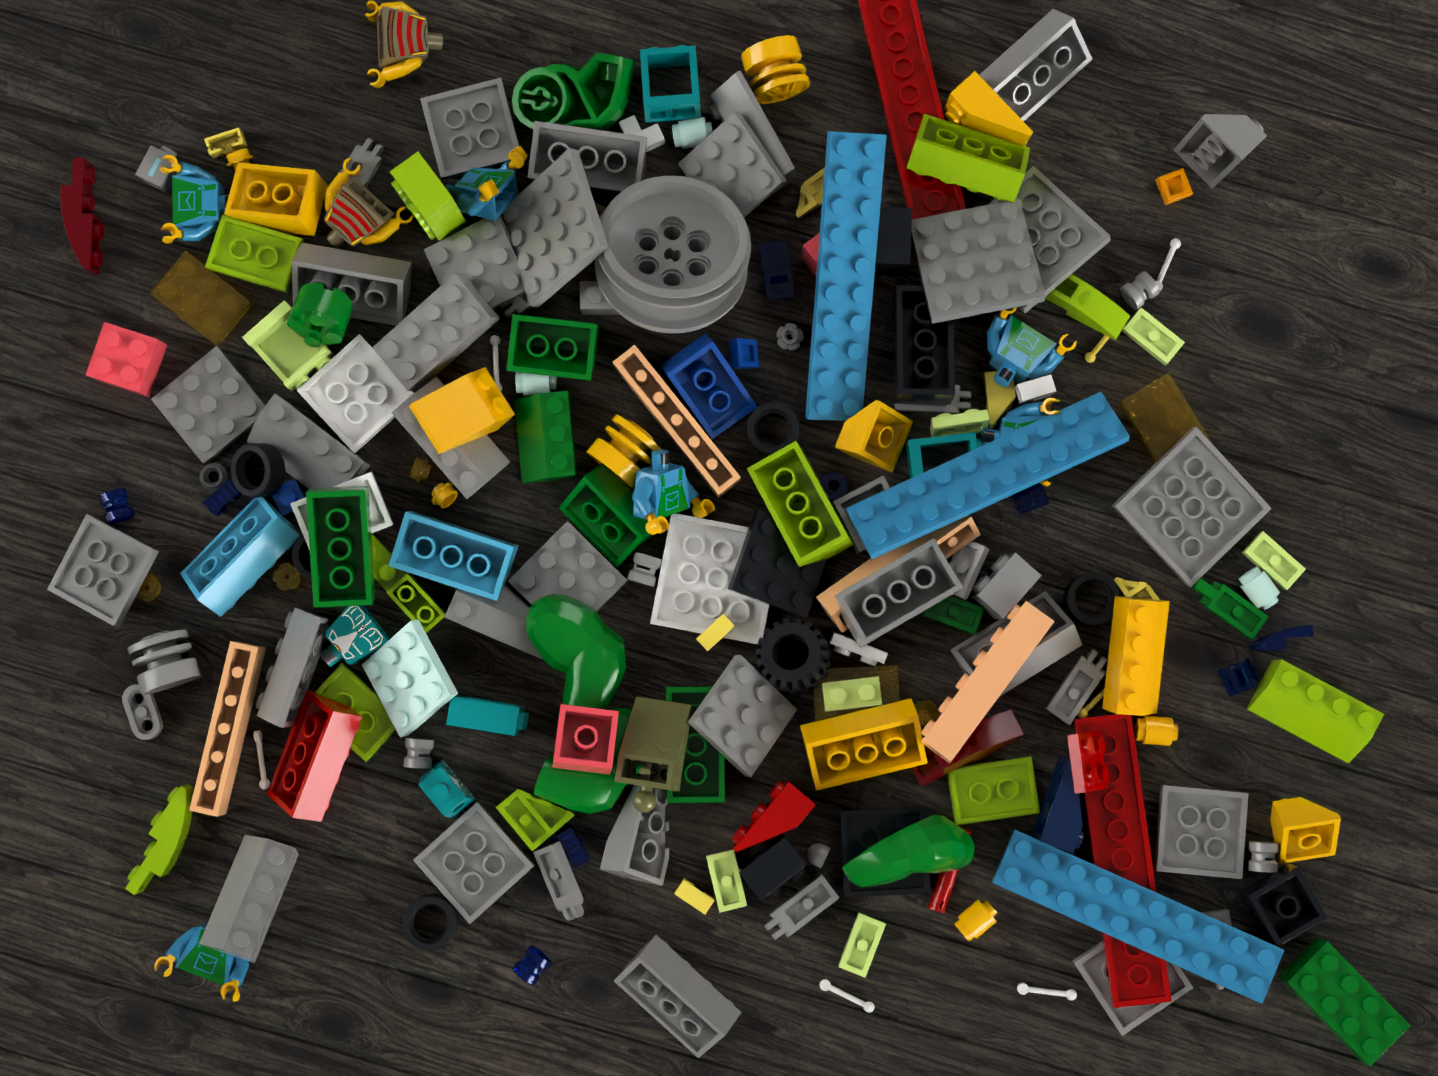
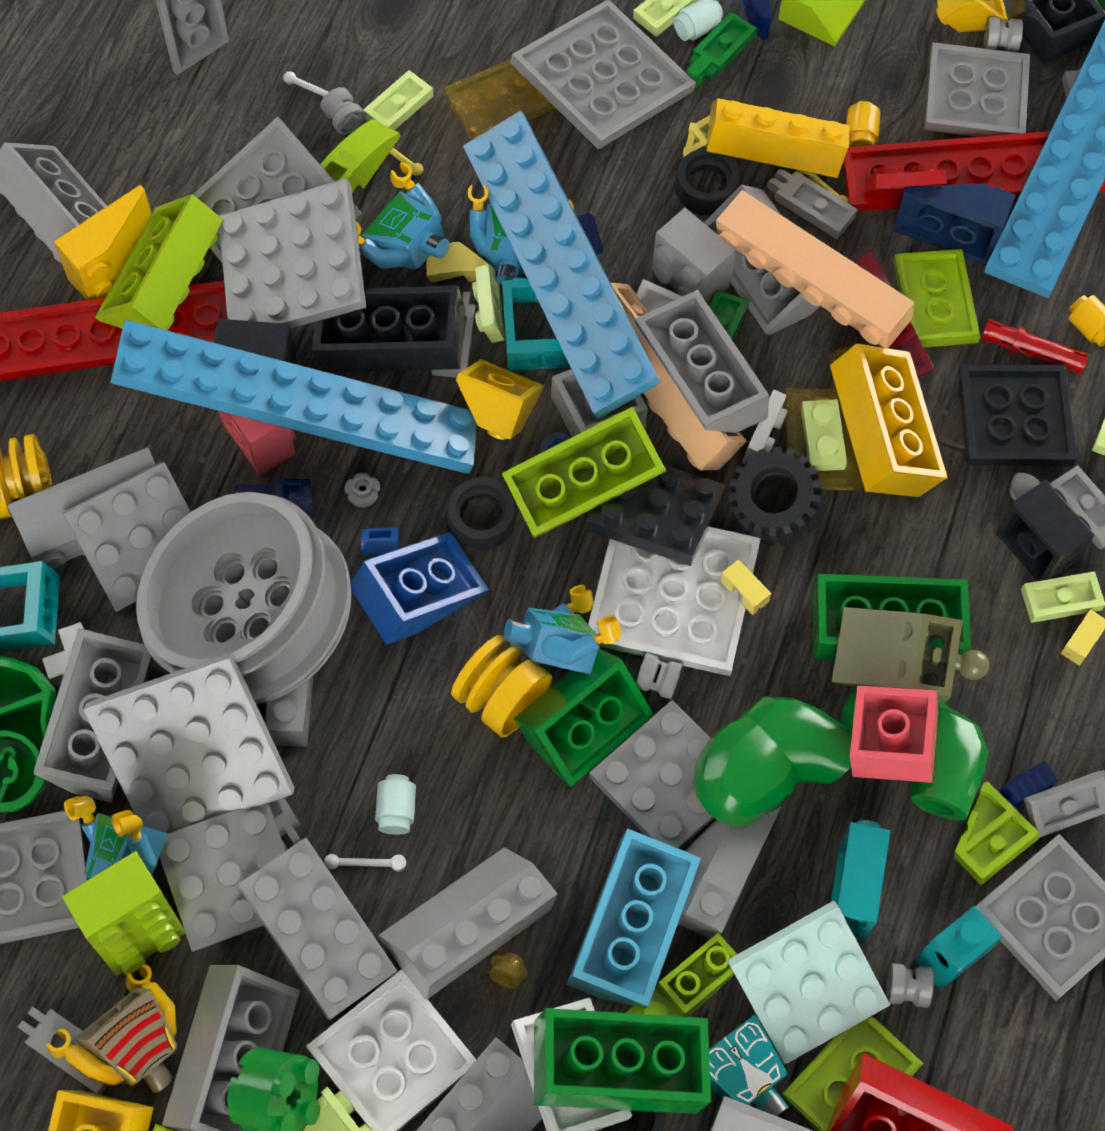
camera: 90 degrees left, 20 degrees down
yellow slope [409,367,515,454] -> none
yellow plate [432,482,458,509] -> none
green slope [506,314,600,381] -> none
green slope [514,391,578,484] -> none
light grey wedge [600,767,669,886] -> none
light nougat brick [613,345,741,498] -> none
light aqua brick [672,117,713,149] -> none
light grey plate [688,655,797,777] -> none
red slope [732,779,816,852] -> none
light yellow slope [796,167,825,219] -> none
green piece [842,815,975,887] -> none
white piece [1015,374,1056,403] -> none
light orange tile [1155,168,1193,205] -> none
clear blue slope [1218,658,1260,697] -> none

